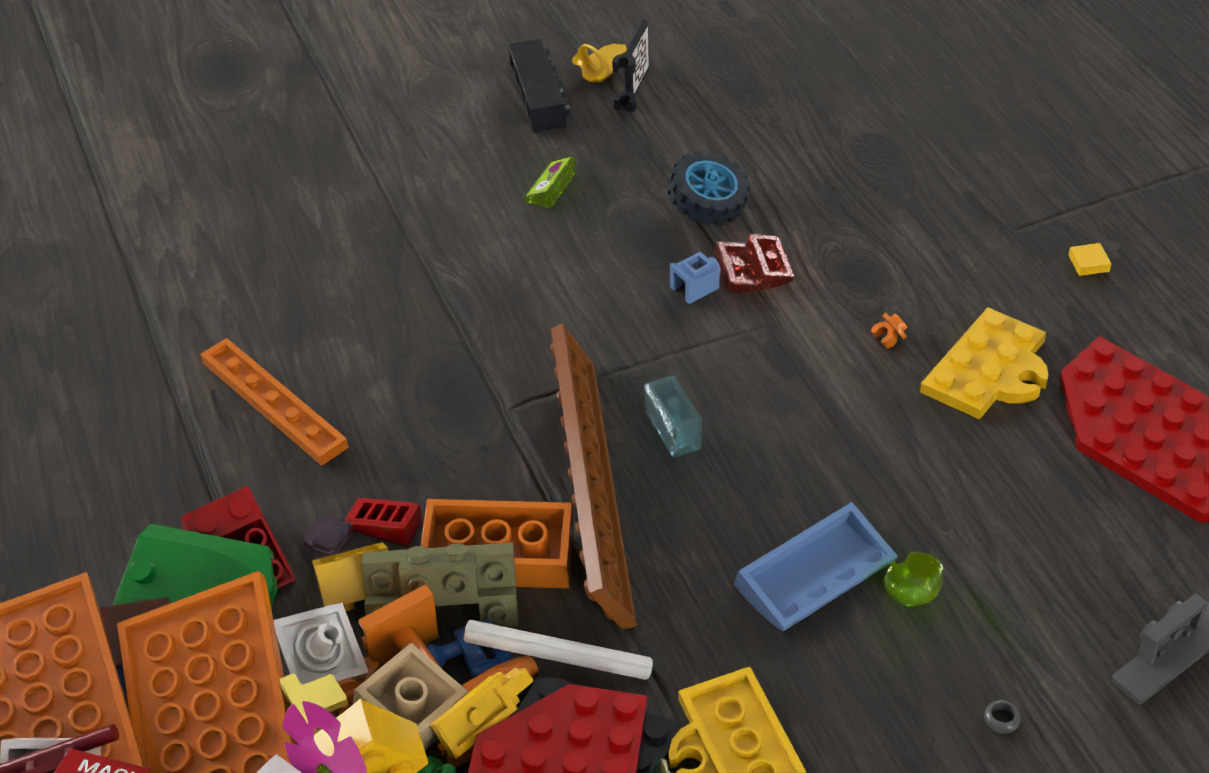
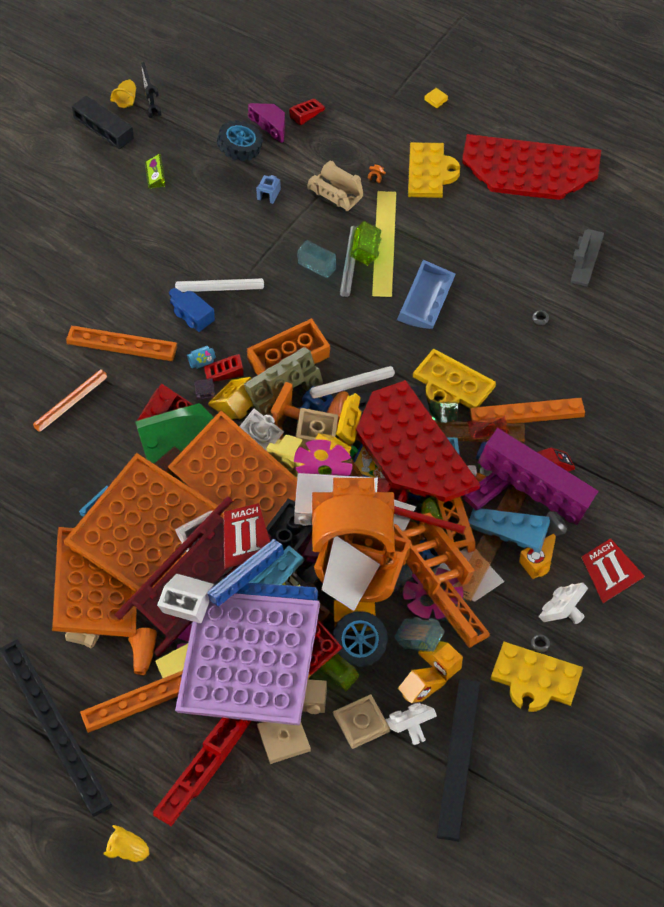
camera: 35 degrees left, 10 degrees up
dark orange plate [550,323,637,629] -> none
clear red slope [714,234,794,292] -> none
clear neon green hair [884,552,944,607] -> none
none -> orange axle [33,369,107,432]
none -> blue hinge [169,288,215,332]
none -> white axle [175,278,264,292]
none -> dark azure brick [187,346,216,369]
none -> magenta slope [248,103,285,143]
none -> red slope [289,99,325,125]
none -> tan piece [307,160,363,211]
none -> light grey axle [340,226,360,297]
none -> clear neon green brick [350,221,382,265]
none -> light yellow sticker [372,191,396,297]

